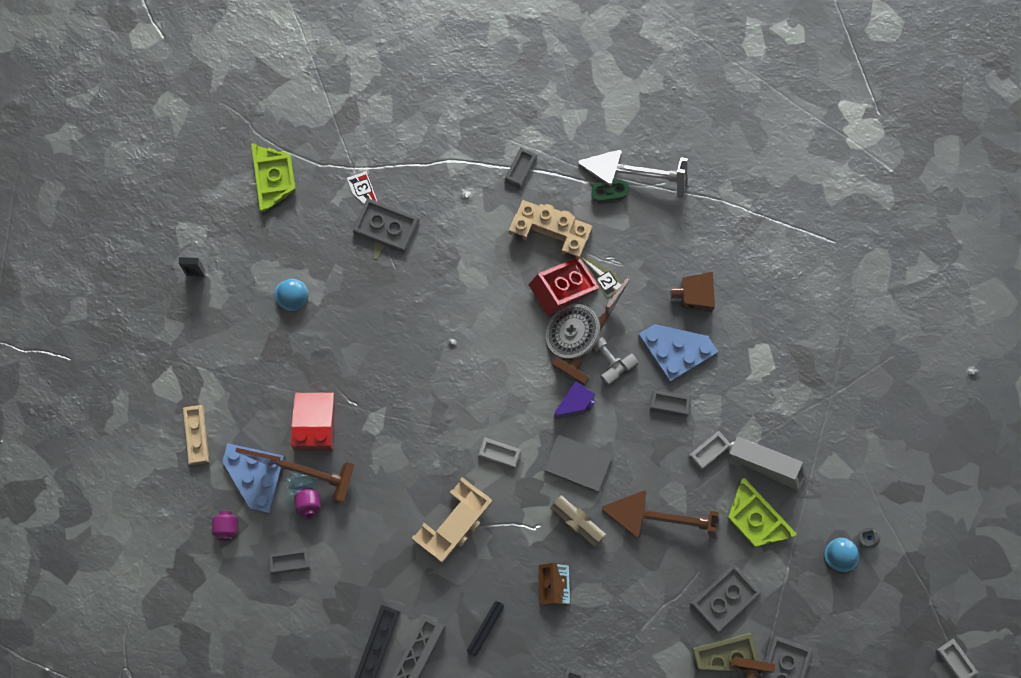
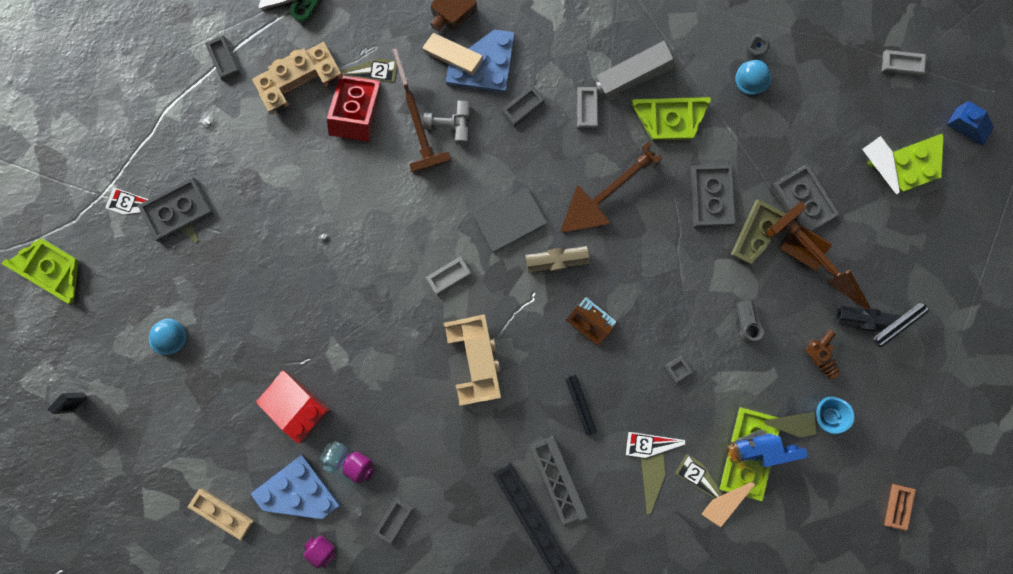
camera: 50 degrees left, 10 degrees up
reddish brown piece [235,448,354,503] -> none
piece [546,304,600,359] -> none
dark purple slope [554,381,596,419] -> none
none -> tan tile [422,33,484,75]

